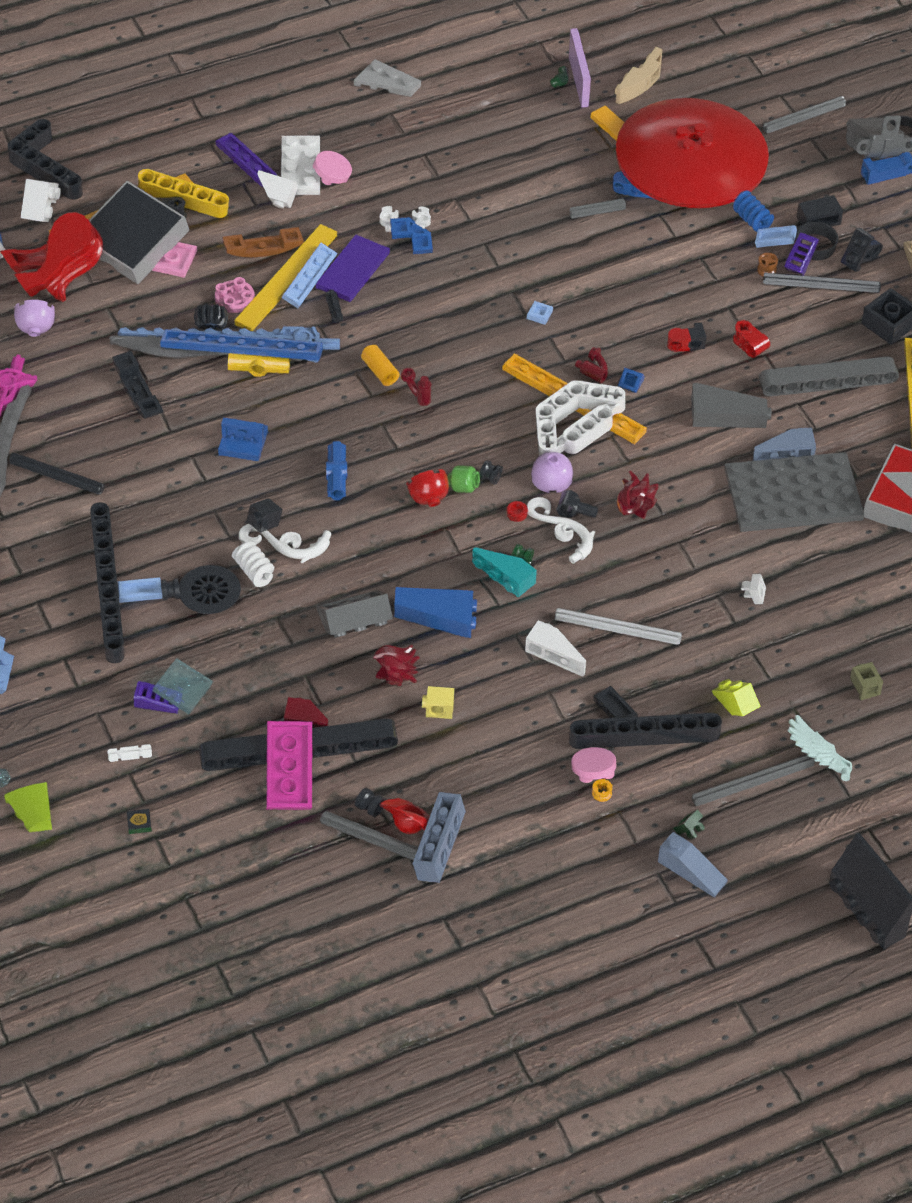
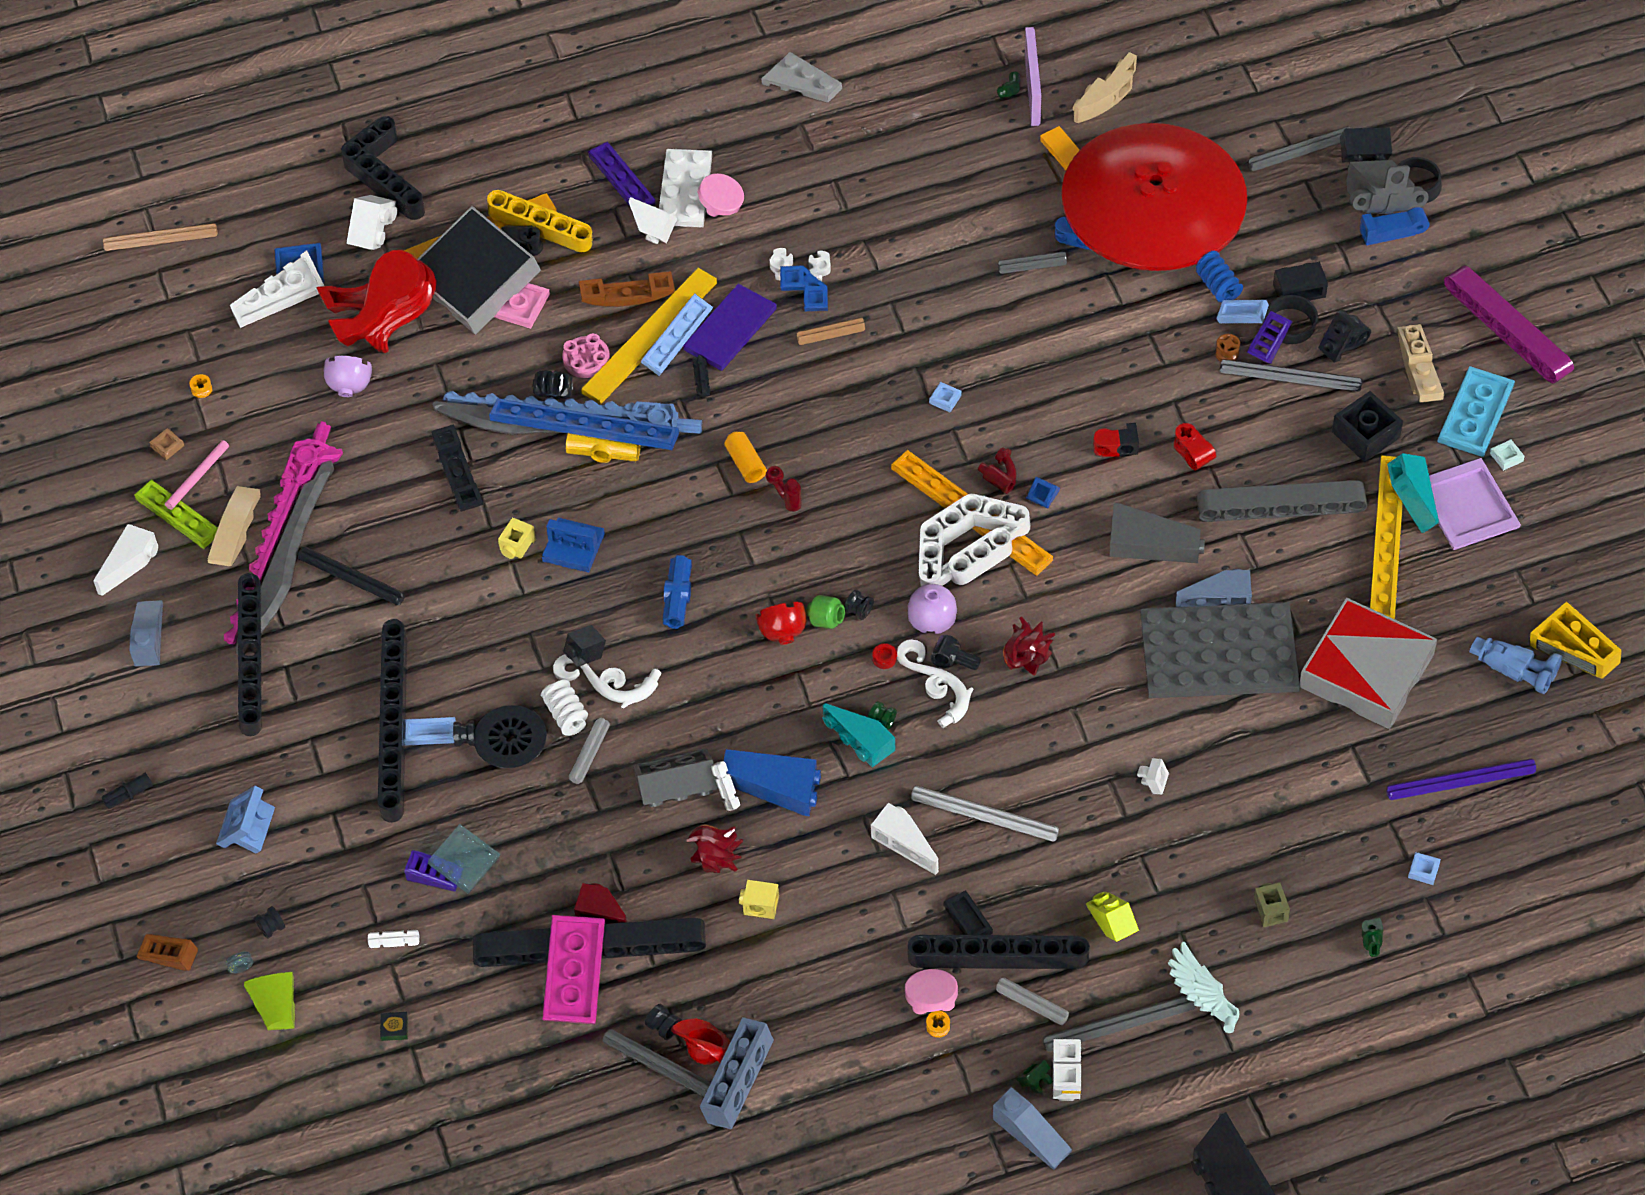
camera: 10 degrees right, 5 degrees up
none -> black wheel [254,906,286,939]
none -> light yellow brick [498,517,536,559]
none -> light grey axle [569,718,610,784]
none -> white axle [711,761,740,811]
none -> medium nougat axle [796,318,865,345]
none -> light grey axle [996,977,1069,1025]
none -> white hips [1053,1039,1081,1101]
none -> black brick [1340,128,1392,164]

